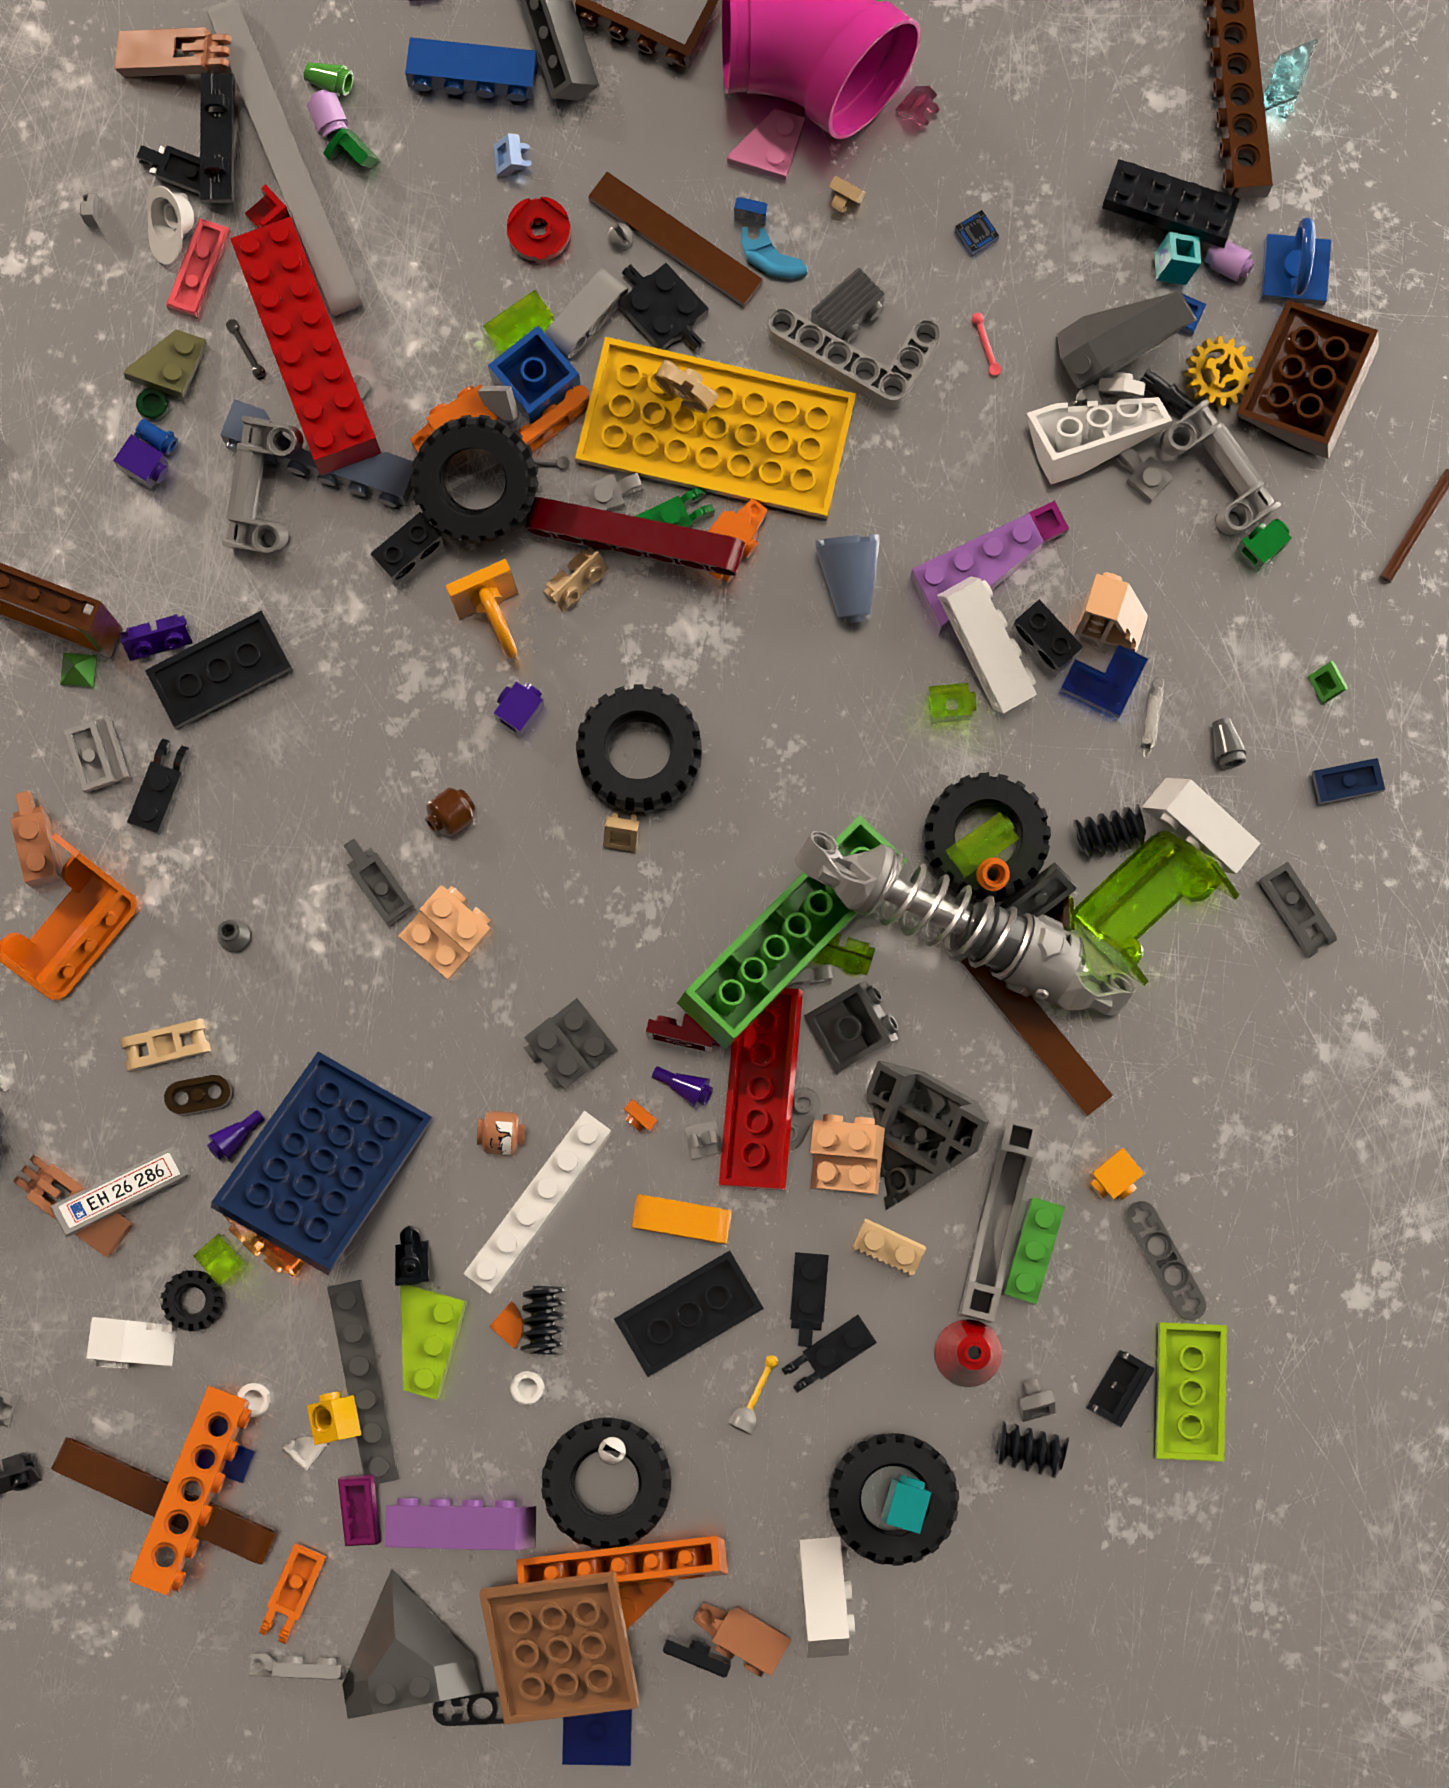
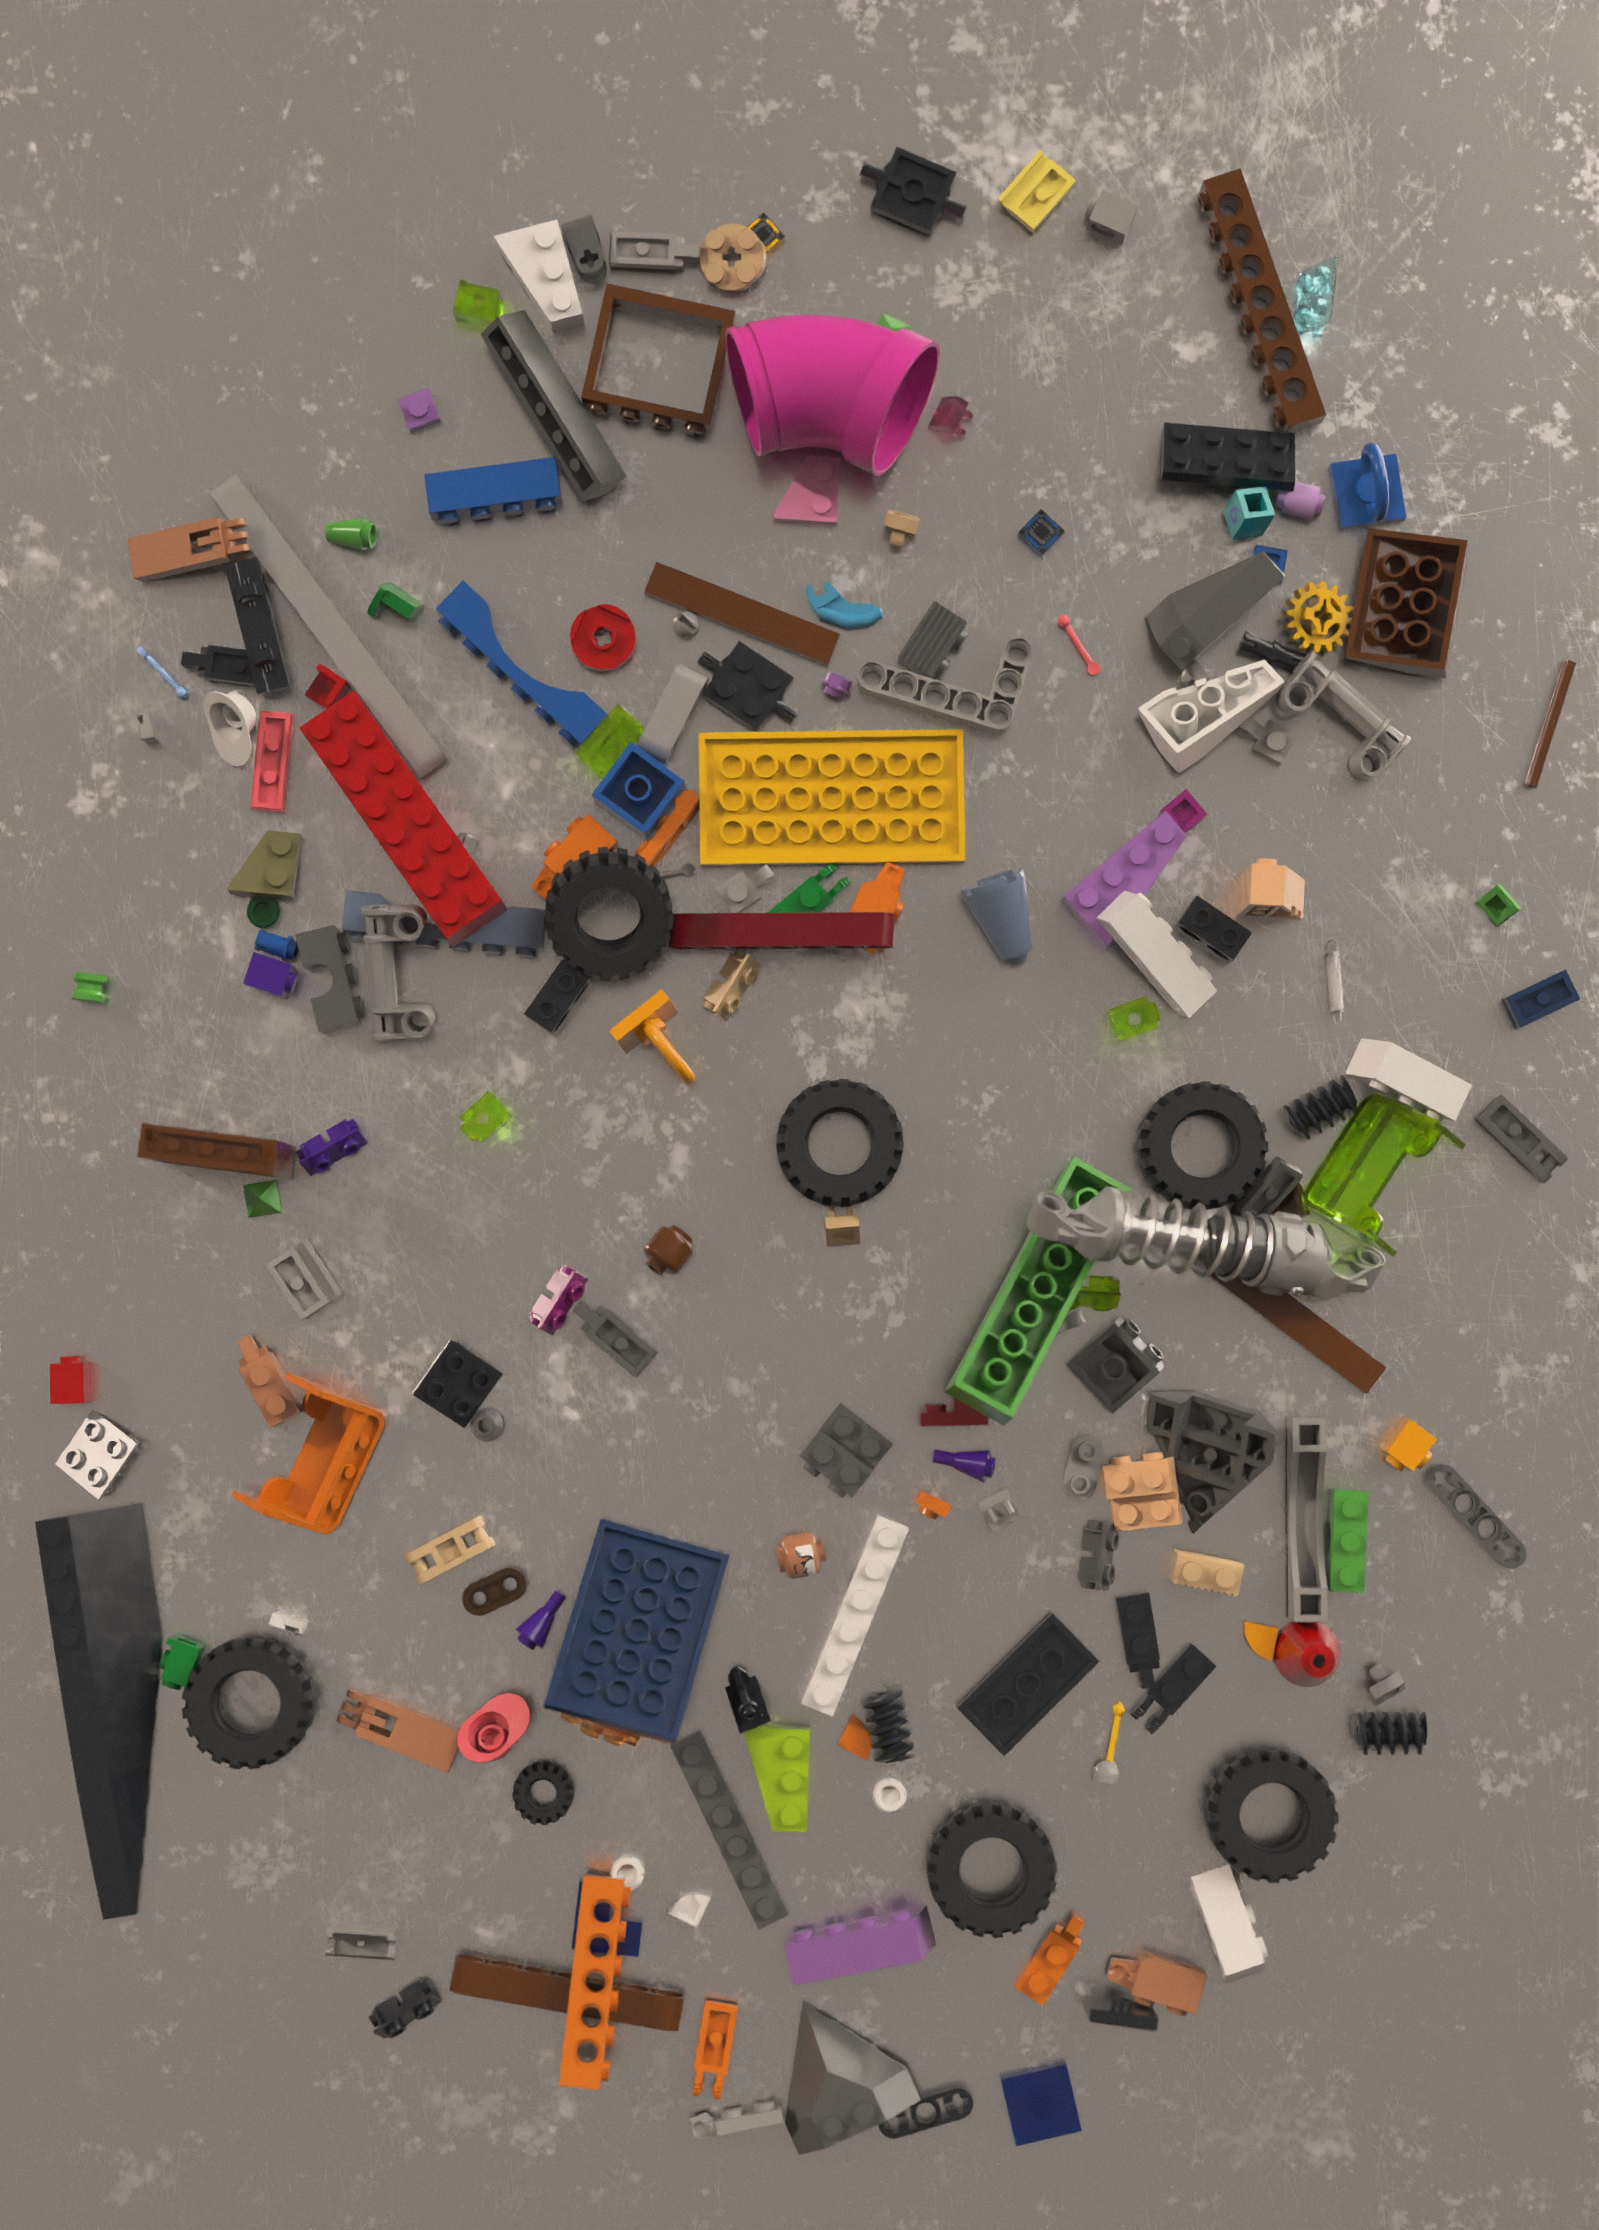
camera: 15 degrees left, 5 degrees up
tile [51,1146,188,1238] -> none
white wedge [86,1317,177,1368] -> none
black hinge [127,739,189,835] -> none
black plate [145,610,293,729] -> none
clear neon green panel [193,1233,249,1285] -> none
dark grey hinge [226,319,265,378] -> none
lavender brick [307,90,348,141] -> none
yellow brick [307,1391,361,1445] -> none
magenta plate [338,1475,381,1546] -> none
light nougat plate [399,885,492,981] -> none
light grey tile [478,386,519,420] -> none
medium nougat plate [479,1571,640,1725] -> none
light blue tile [493,133,532,177] -> none
dark purple brick [494,681,545,737] -> none
orange brick [516,1536,728,1587] -> none
white hinge [598,1437,626,1465] -> none
light orange beam [631,1194,732,1244] -> none
tan plate [654,360,719,414] -> none
red plate [719,988,803,1190] -> none
blue tile [734,197,768,226] -> none
teal brick [881,1475,932,1534] -> none
clear neon green hinge [945,812,1019,877] -> none
orange plate [976,857,1010,891] -> none
clear blue plate [1060,645,1148,719] -> none
black hinge [1085,1350,1155,1428] -> none
white plate [1098,372,1145,396] -> none
lime plate [1155,1322,1227,1462] -> none
dark grey cone [1212,718,1247,769] -> none
green brick [1237,519,1292,571] -> none
none -> light blue hinge [136,646,189,699]
none -> dark grey arch [295,925,365,1034]
none -> black hinge [412,1339,503,1428]
none -> blue arch [436,580,609,749]
none -> coral piece [457,1693,530,1763]
none -> clear neon green brick [460,1090,513,1143]
none -> magenta hinge [528,1264,589,1336]
none -> medium lavender plate [821,671,852,699]
none -> dark grey hinge [1079,1521,1119,1591]
none -> light orange tile [1244,1621,1278,1661]

